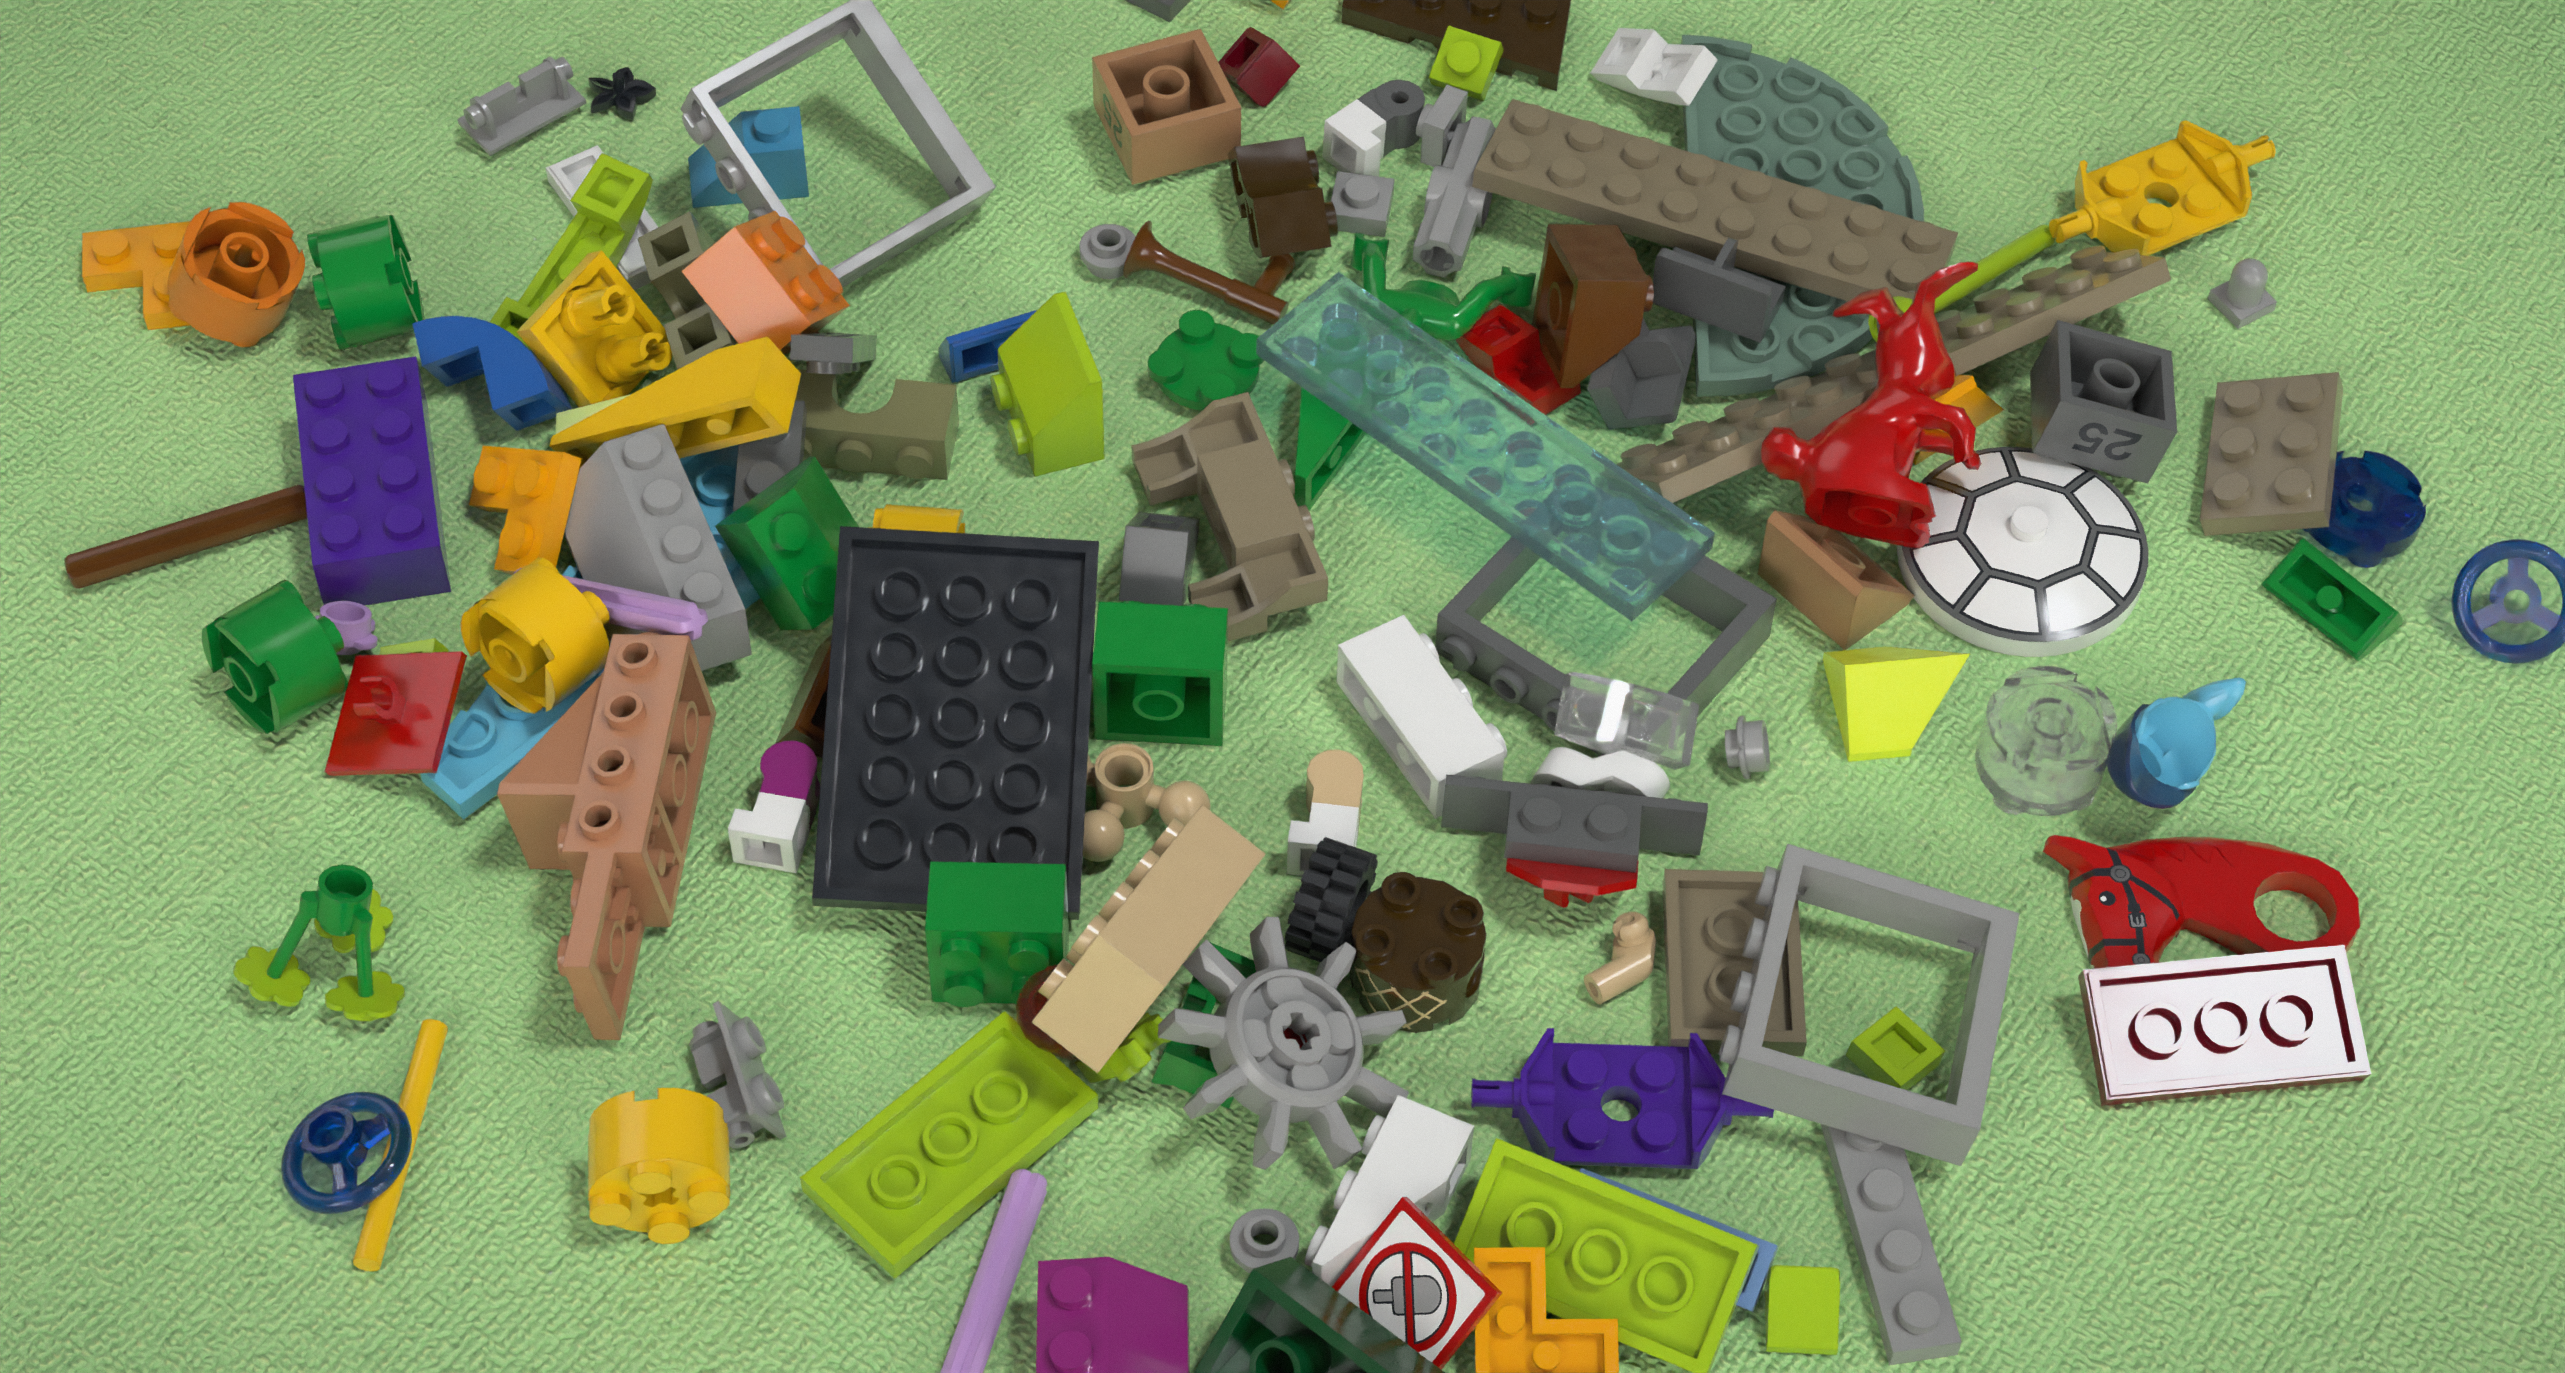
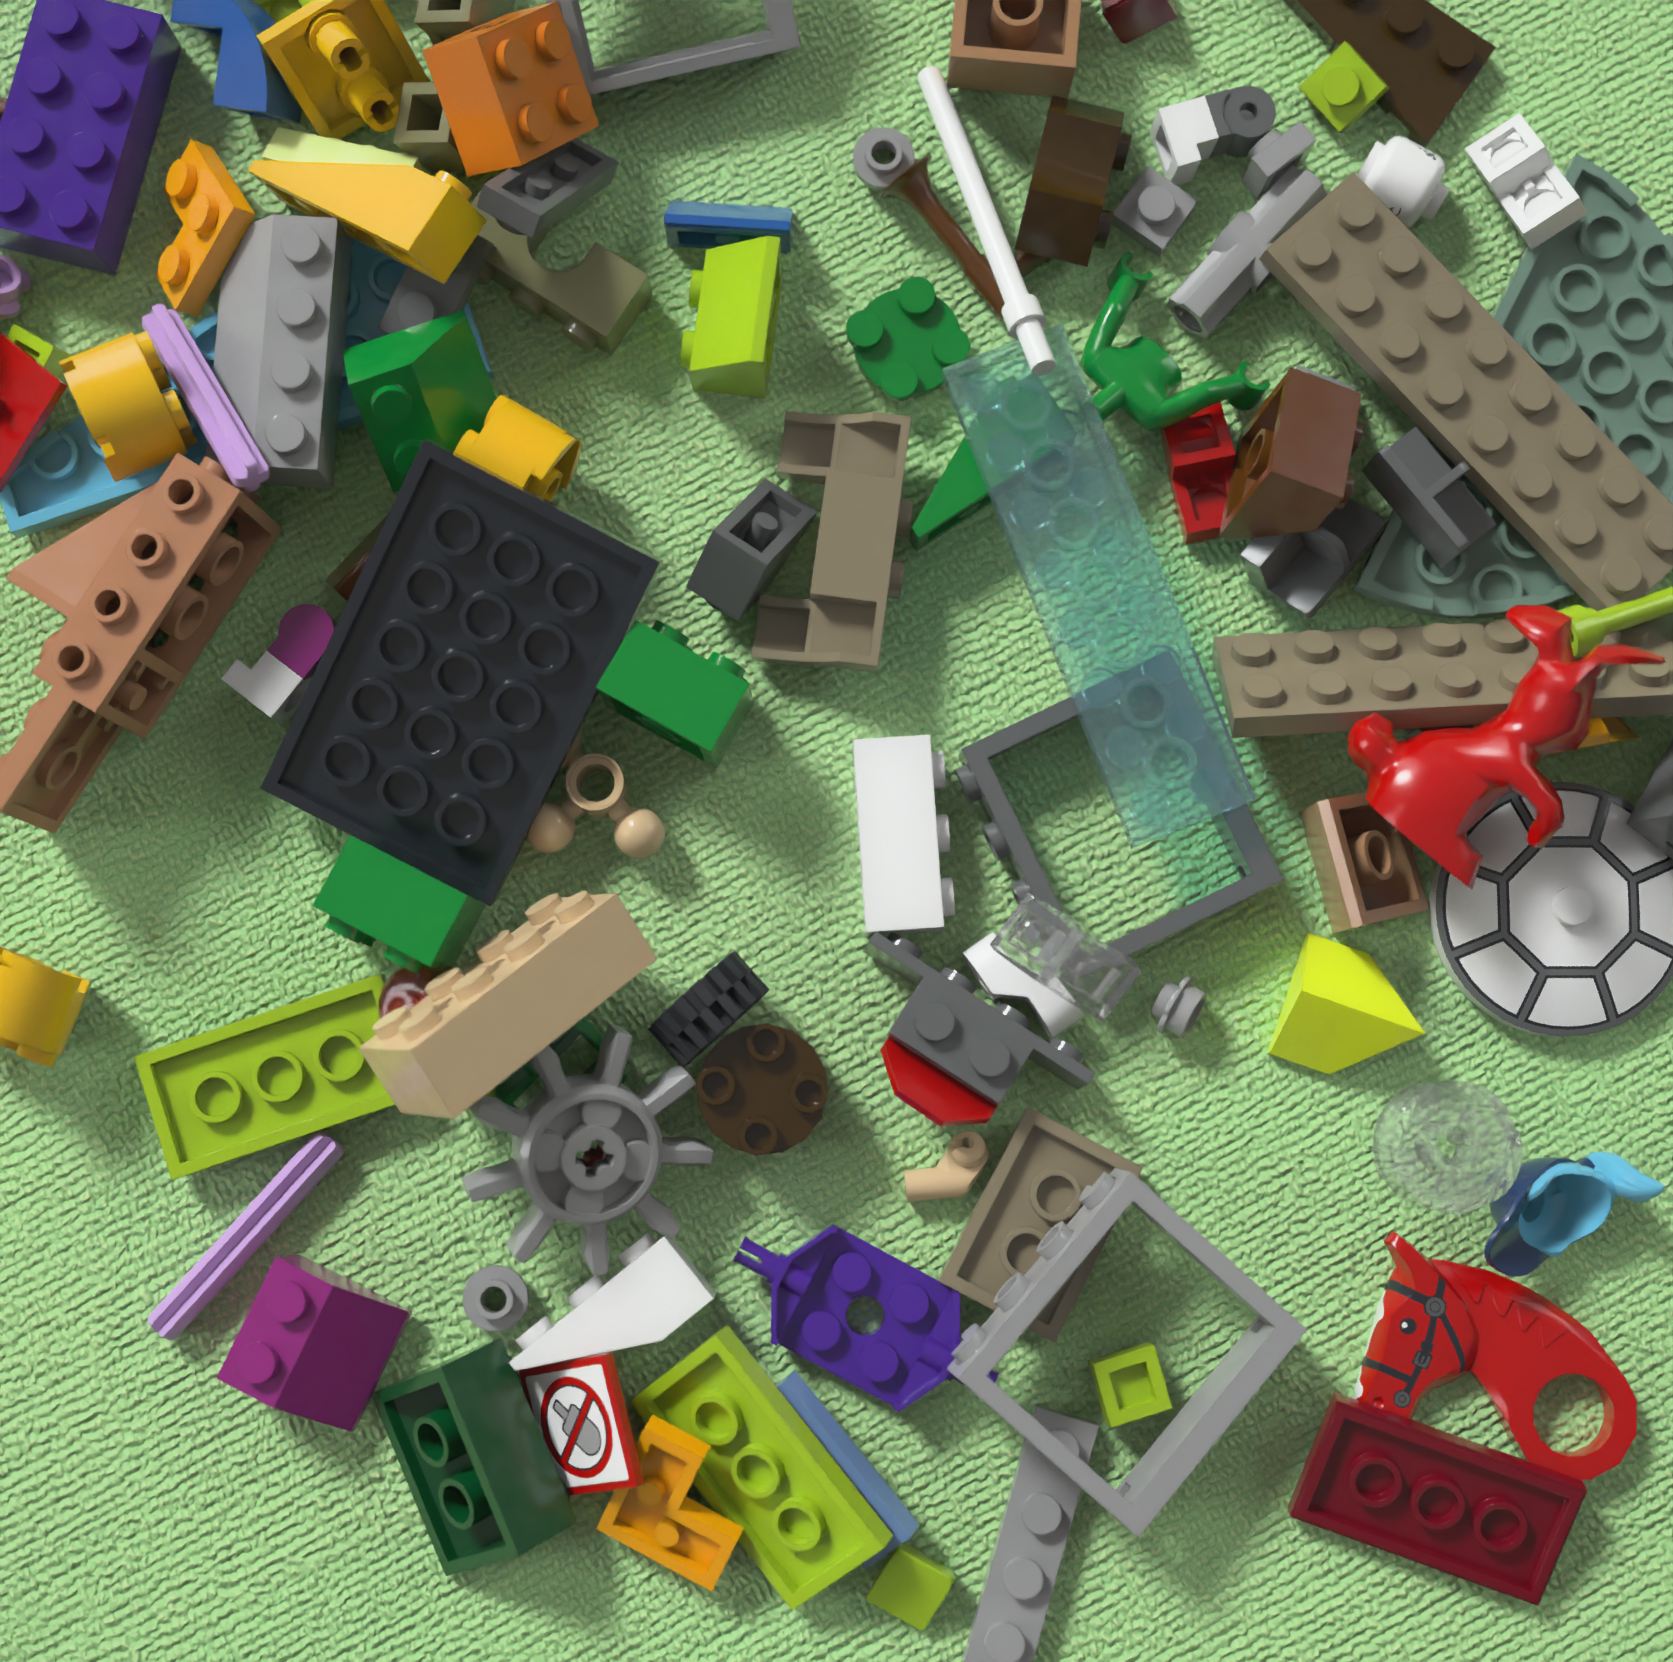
camera: 25 degrees right, 30 degrees up
light grey hinge [689,1001,786,1148] -> none
leg [1287,749,1364,876] -> none
none -> white bar [918,66,1056,376]
none -> white head [1357,136,1450,229]

